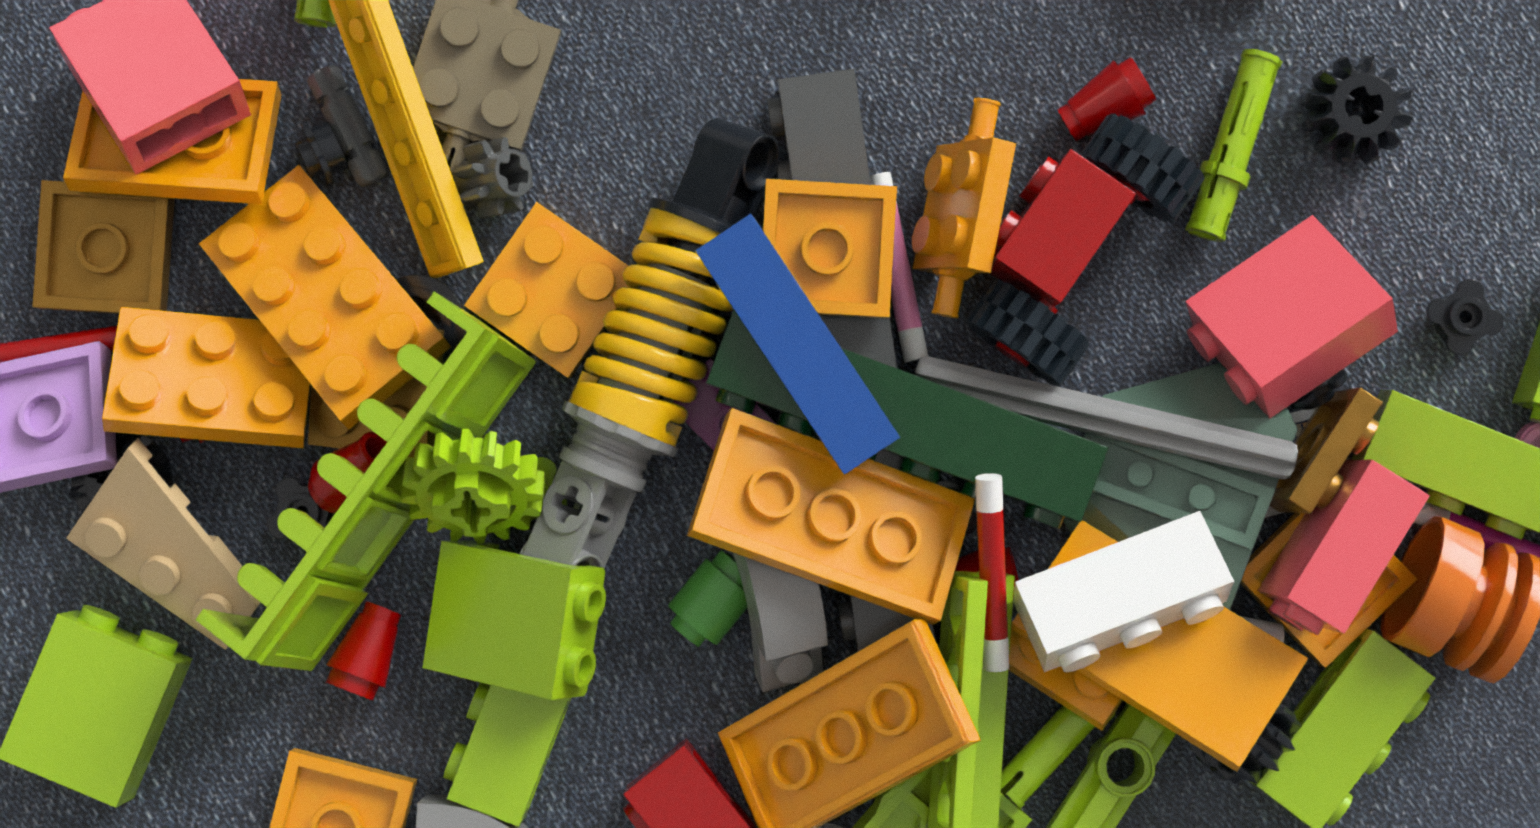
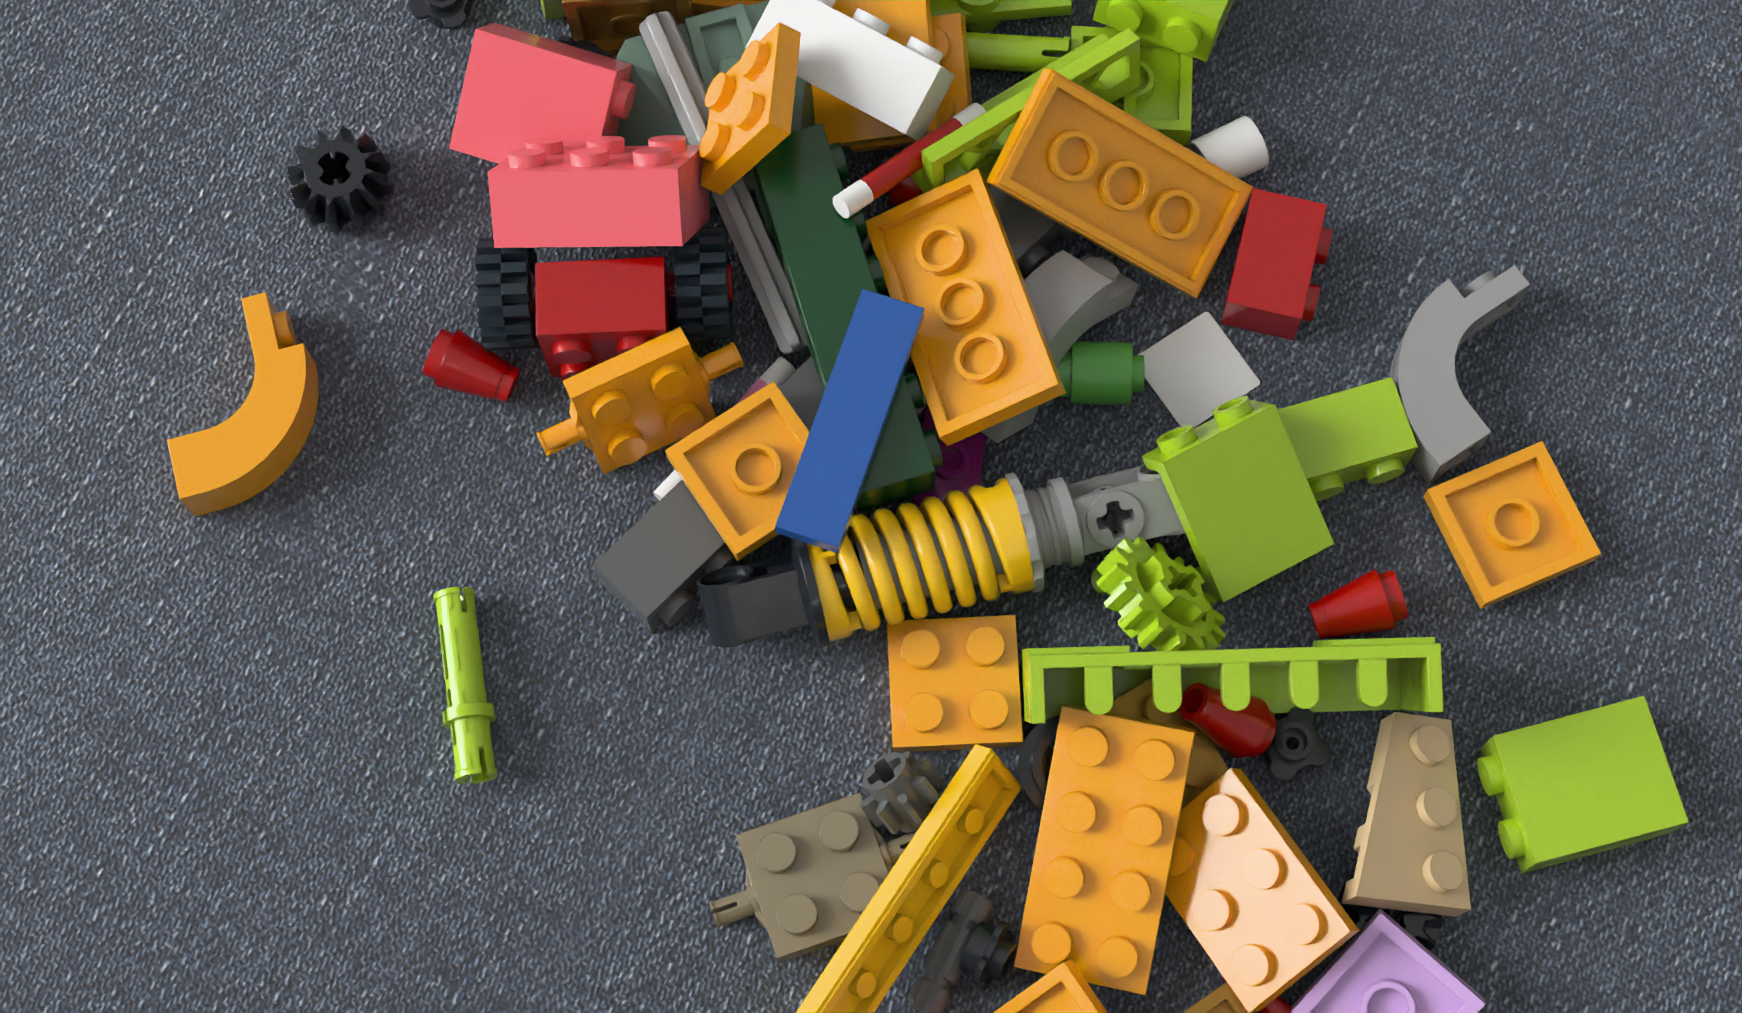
camera: 125 degrees left, 15 degrees down
lime pin [1185,49,1282,242] -> none
none -> coral brick [488,135,710,248]
none -> light orange plate [699,22,801,195]
none -> white sticker [1138,312,1260,428]

